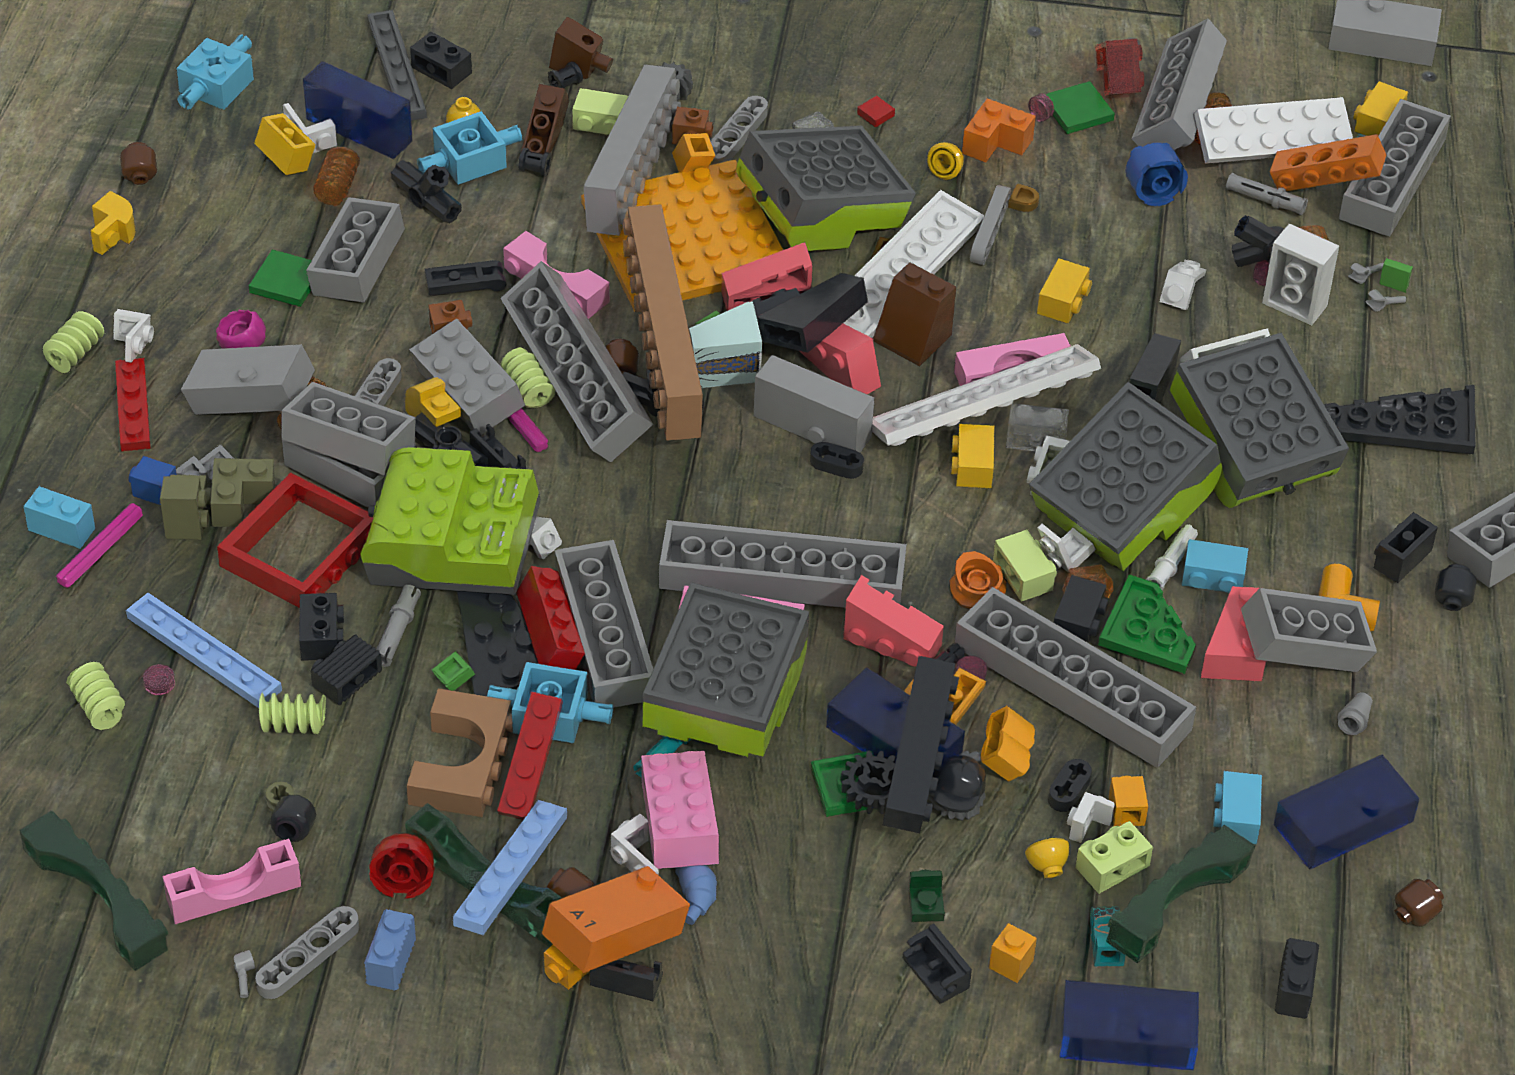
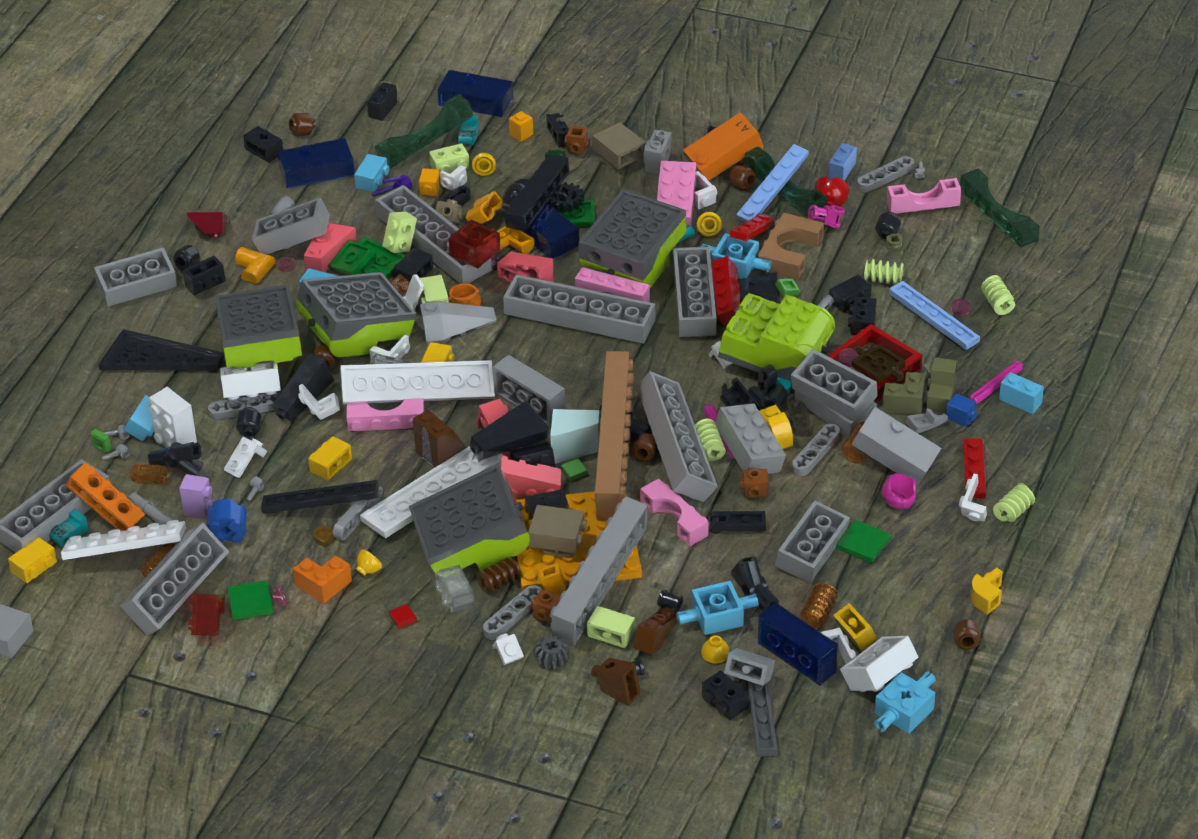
camera: 165 degrees left, 5 degrees down
none -> medium azure brick [123,395,154,442]
none -> lavender brick [180,474,214,519]
none -> dark red slope [187,212,227,238]
none -> black head [236,407,262,437]
none -> black brick [243,126,284,163]
none -> light grey hand [246,476,264,502]
none -> black plate [261,480,379,514]
none -> white bracket [298,384,340,420]
none -> green tile [328,240,376,275]
none -> dark purple plant [372,175,412,196]
none -> yellowish green brick [382,211,417,253]
none -> light grey wedge [420,302,497,345]
none -> dark tan brick [436,199,464,224]
none -> clear red brick [448,219,501,269]
none -> white bracket [492,633,524,665]
none -> black hinge [525,489,569,520]
none -> dark tan brick [528,505,587,558]
none -> dark orange brick [564,125,590,154]
none -> dark tan brick [592,122,646,169]
none -> light grey brick [643,130,671,175]
none -> yellow brick [697,212,722,237]
none -> light grey brick [724,648,775,685]
none -> dark pink connector [808,205,846,228]
none -> clear pink tile [839,348,858,367]
none -> white brick [840,636,919,692]
none -> dark brown plate [852,344,906,384]

